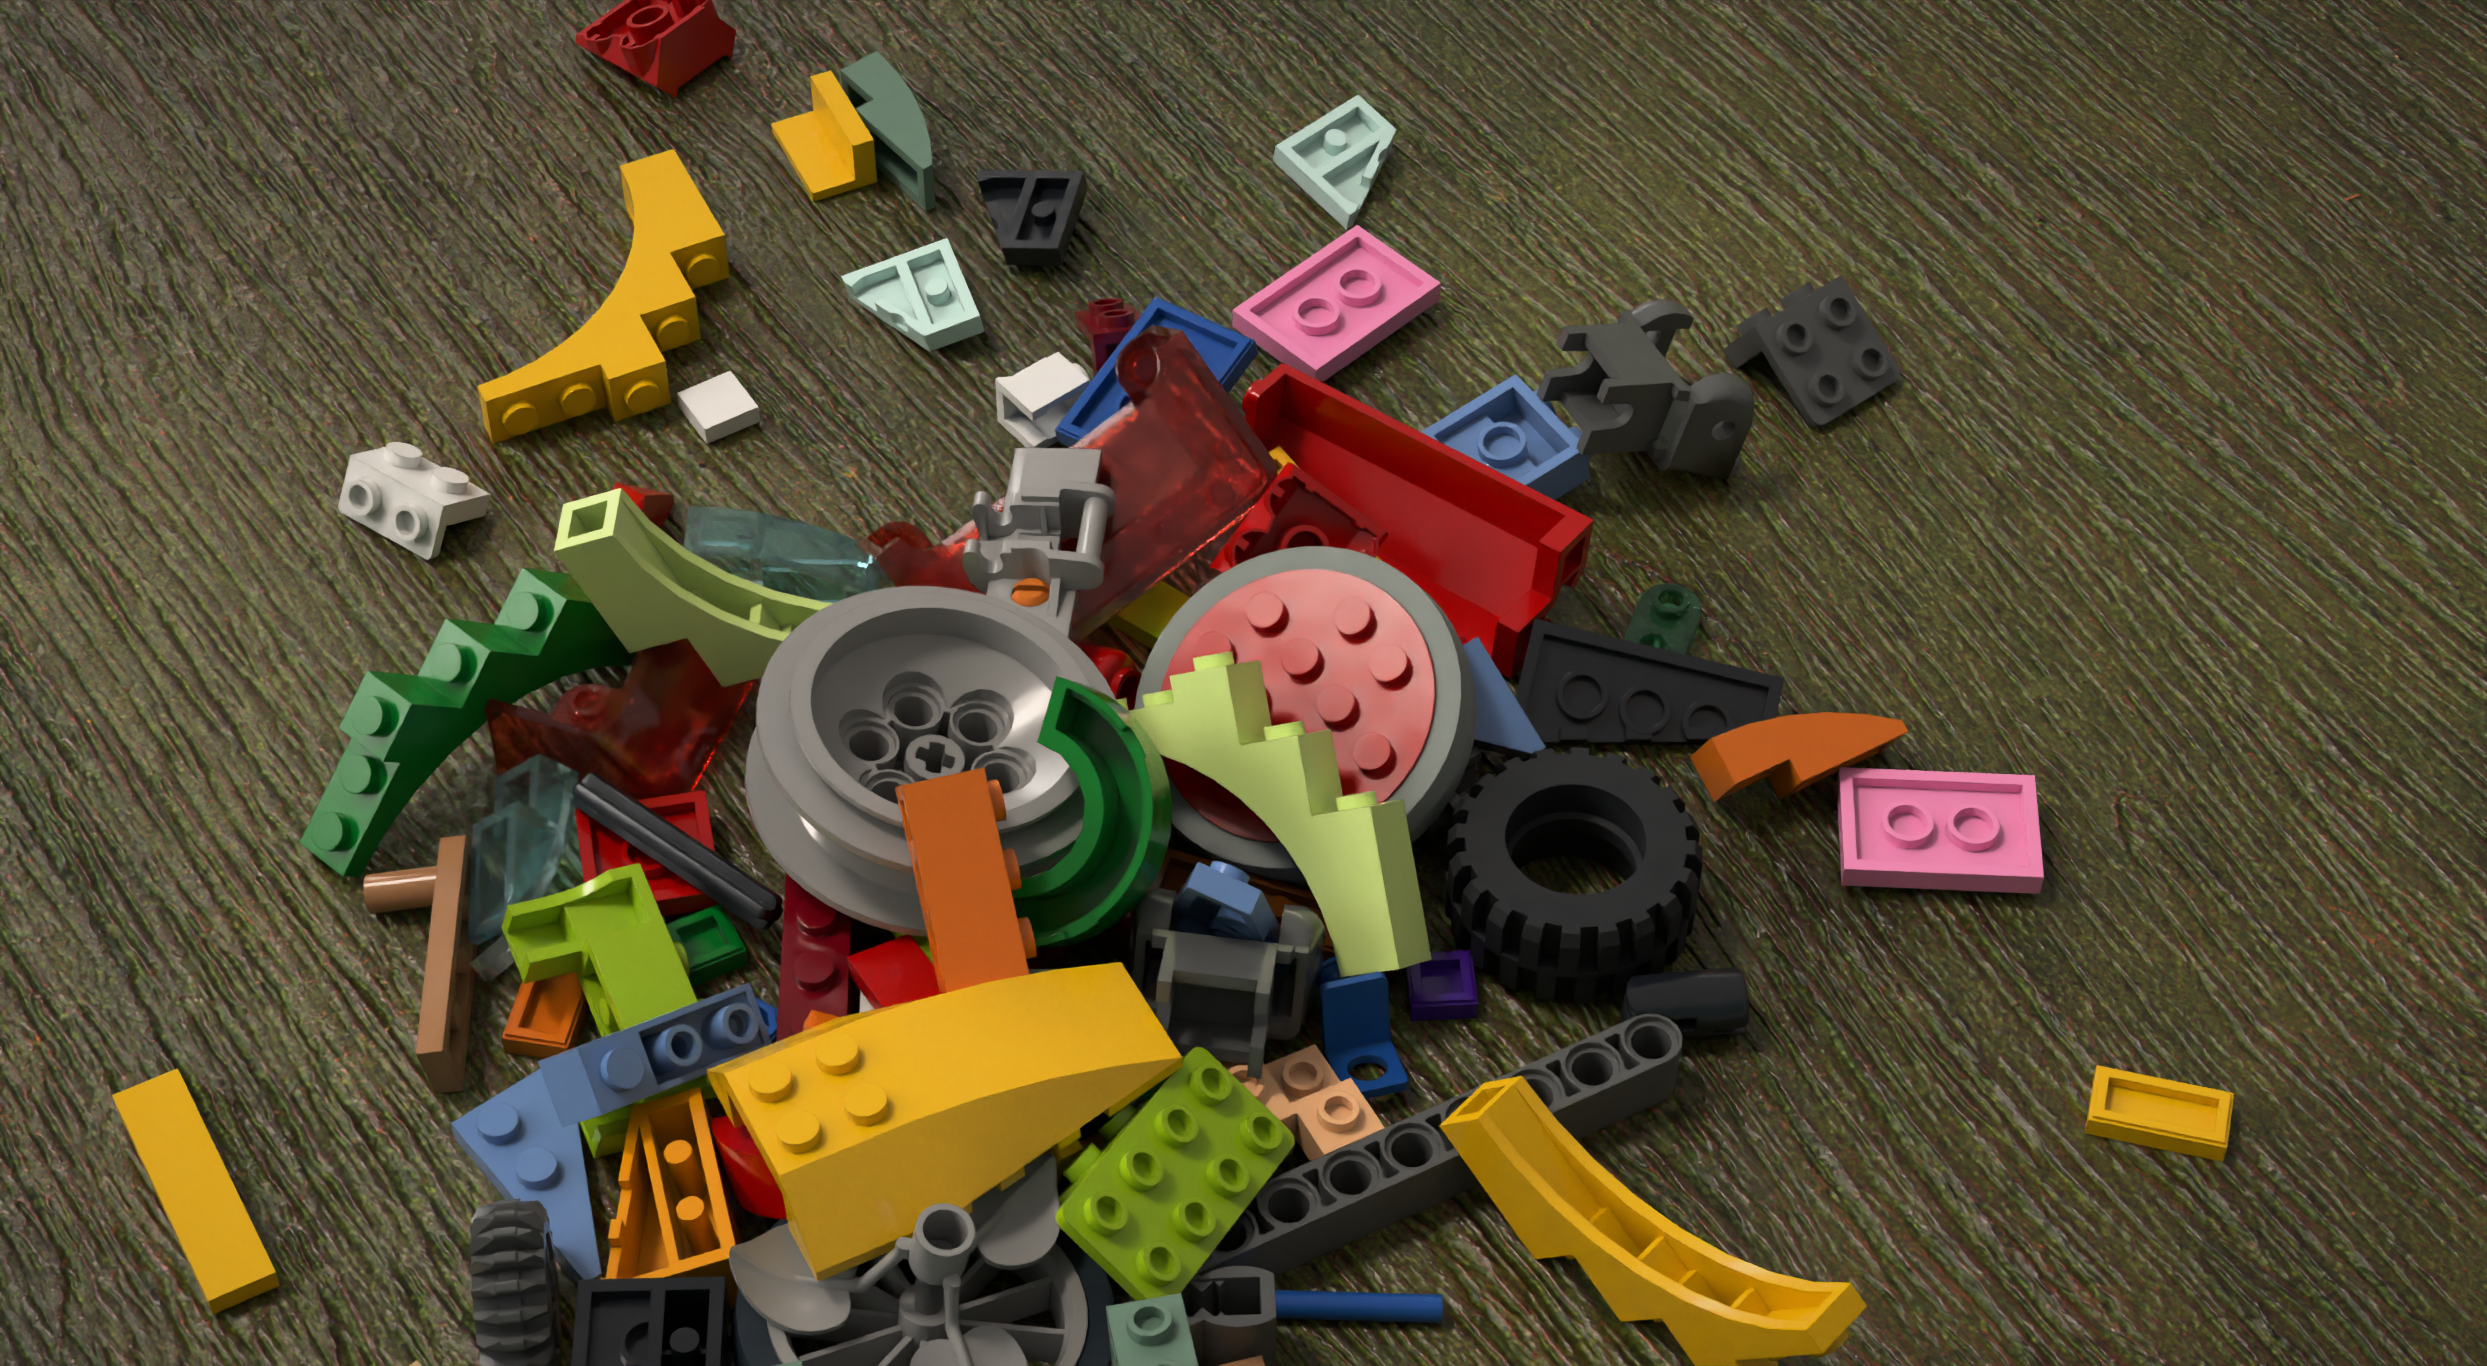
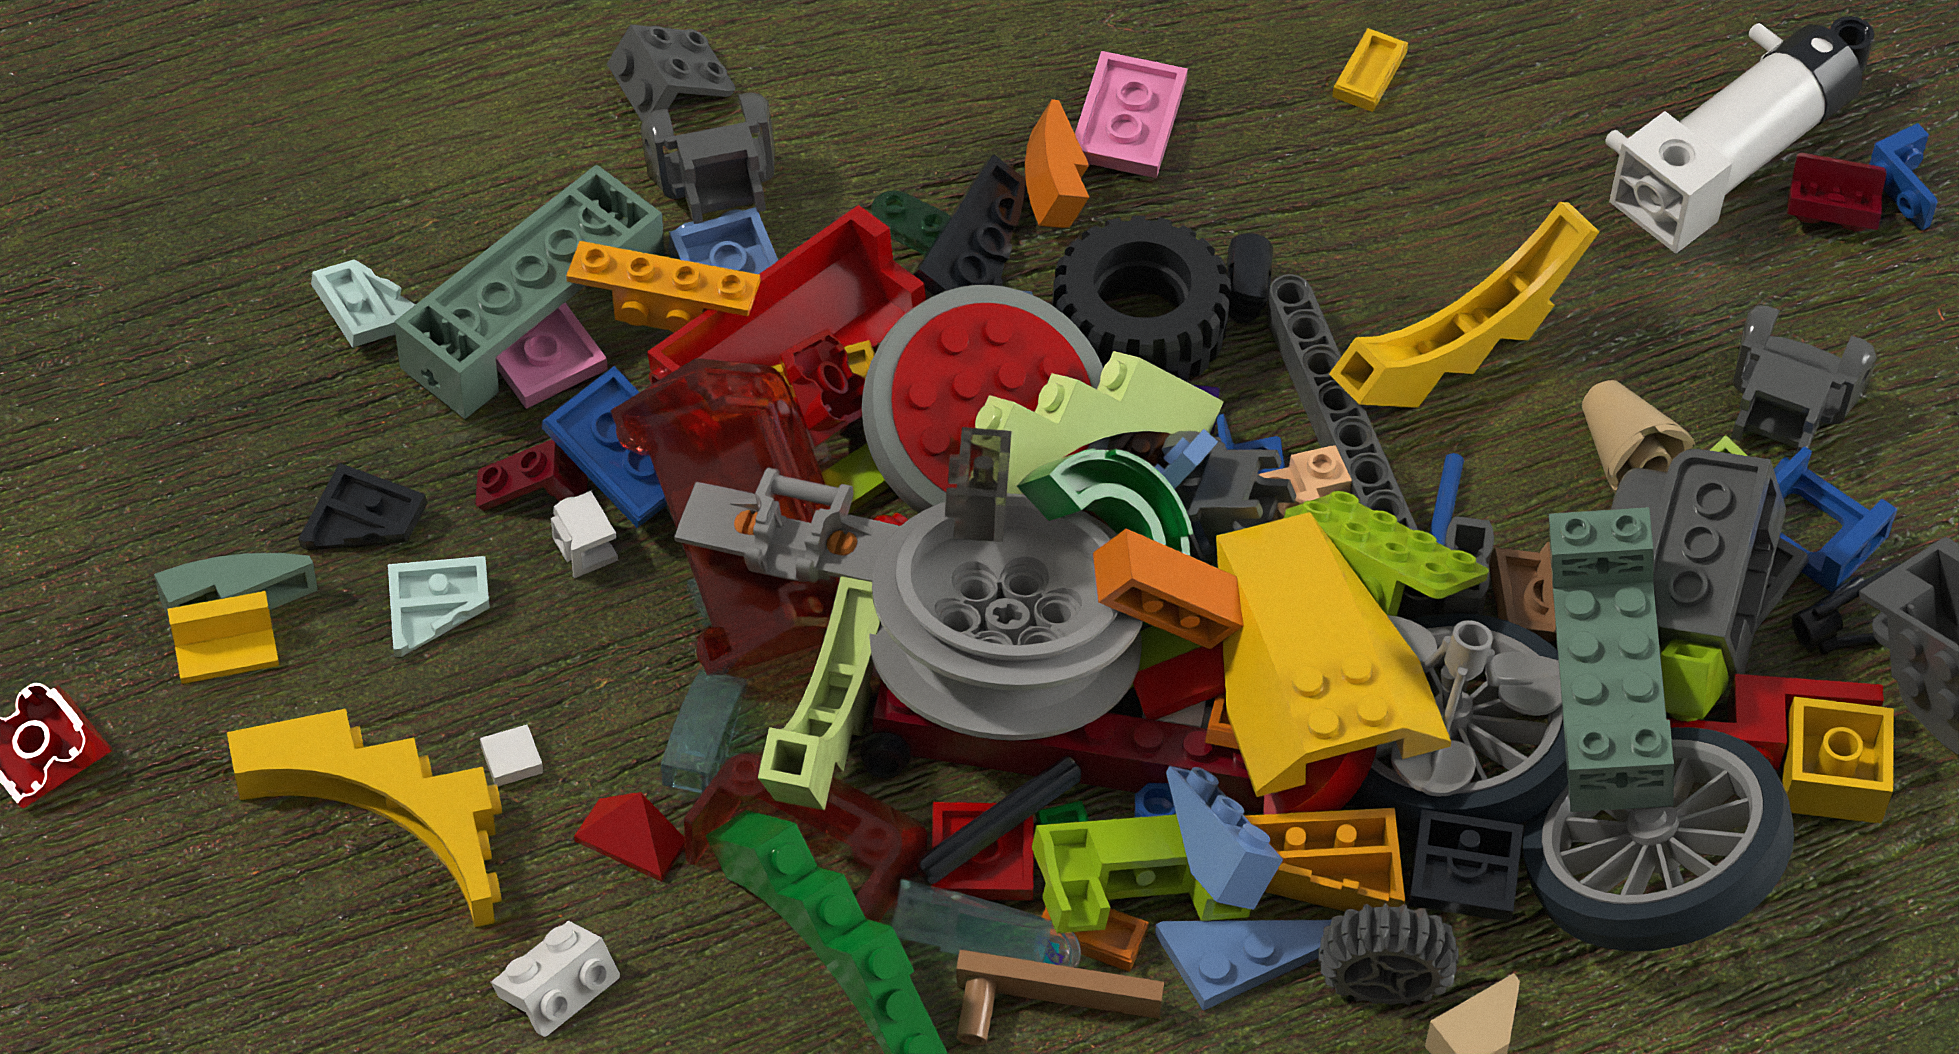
camera: 80 degrees left, 5 degrees up
none -> sand green plate [394,164,664,419]
none -> light orange bracket [566,241,761,333]
none -> clear smoke brick [945,427,1012,542]

